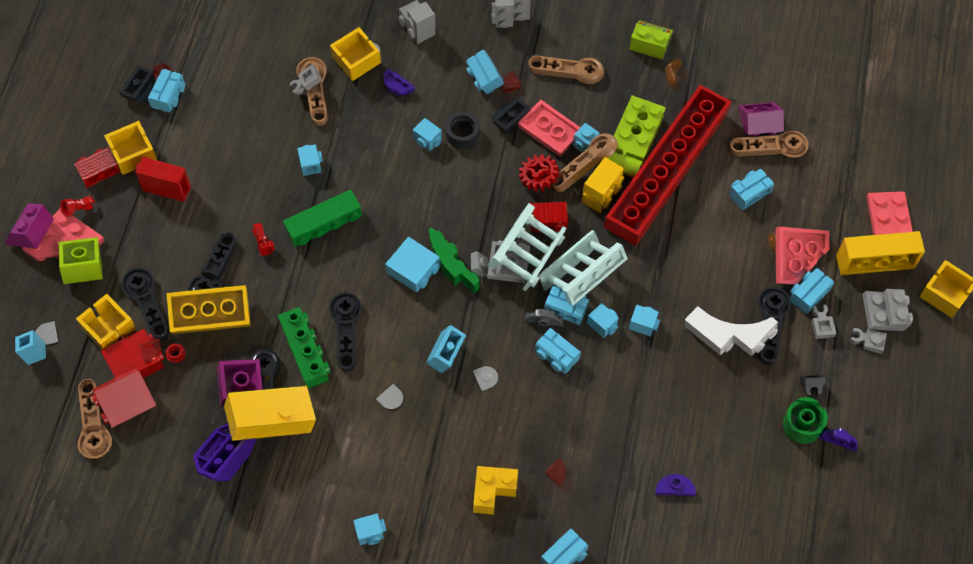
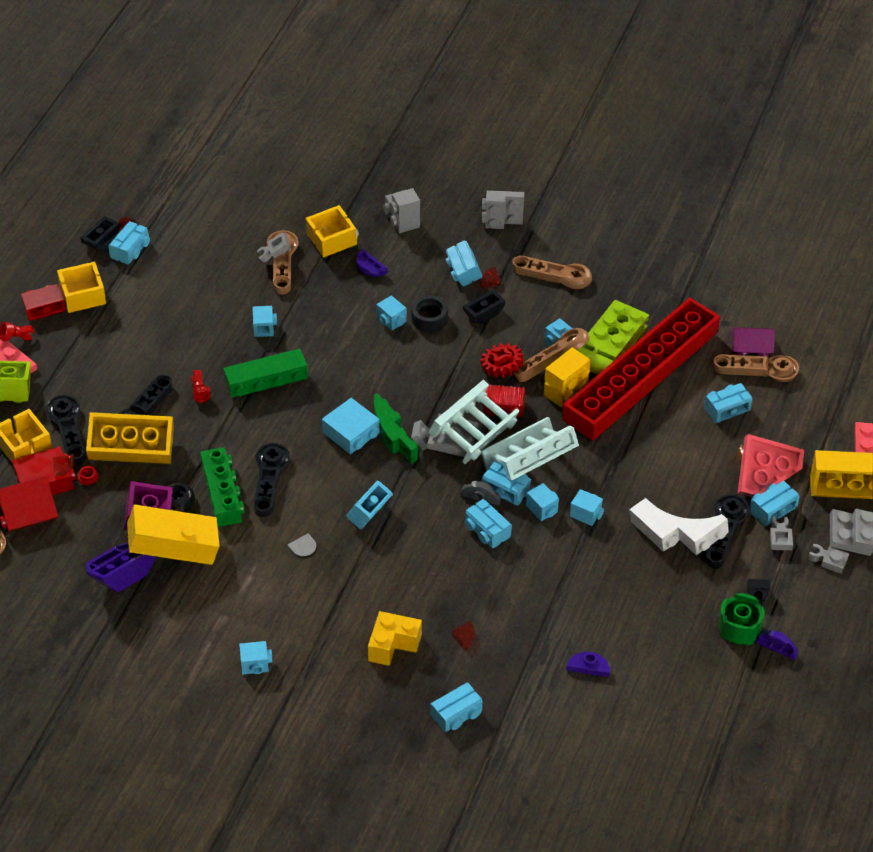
camera: 10 degrees right, 15 degrees down
red brick [135,157,191,202] -> none
light grey piece [473,366,498,391] -> none
coral plate [518,100,581,157] -> none
lime slope [629,21,673,60] -> none
clear orange arm [665,59,682,85] -> none

